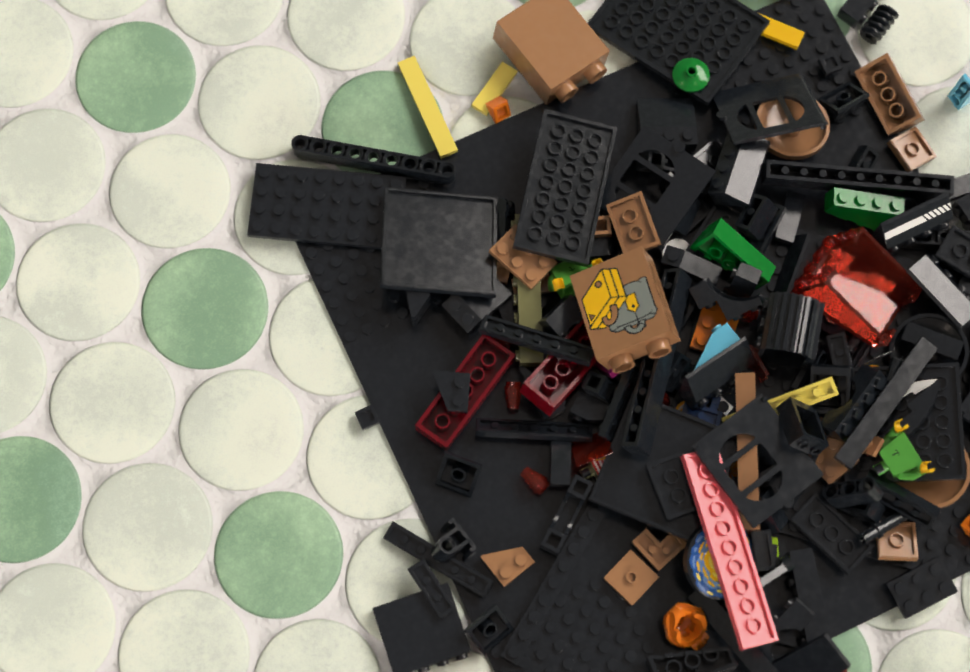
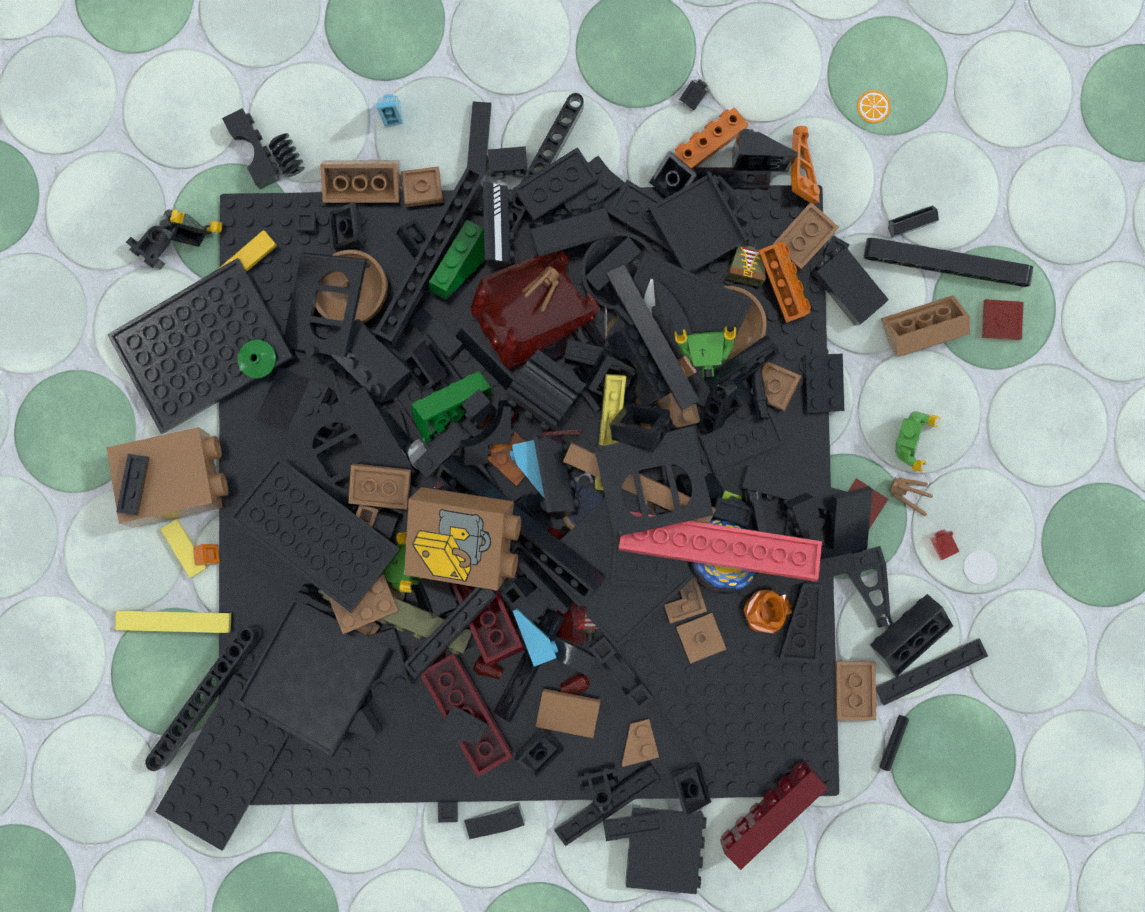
camera: 60 degrees left, 10 degrees up
none -> black plate [116,454,149,516]
none -> black slope [464,802,525,839]
none -> medium azure slope [513,608,558,666]
none -> medium nougat plant [522,266,560,312]
none -> medium nougat tile [536,689,601,738]

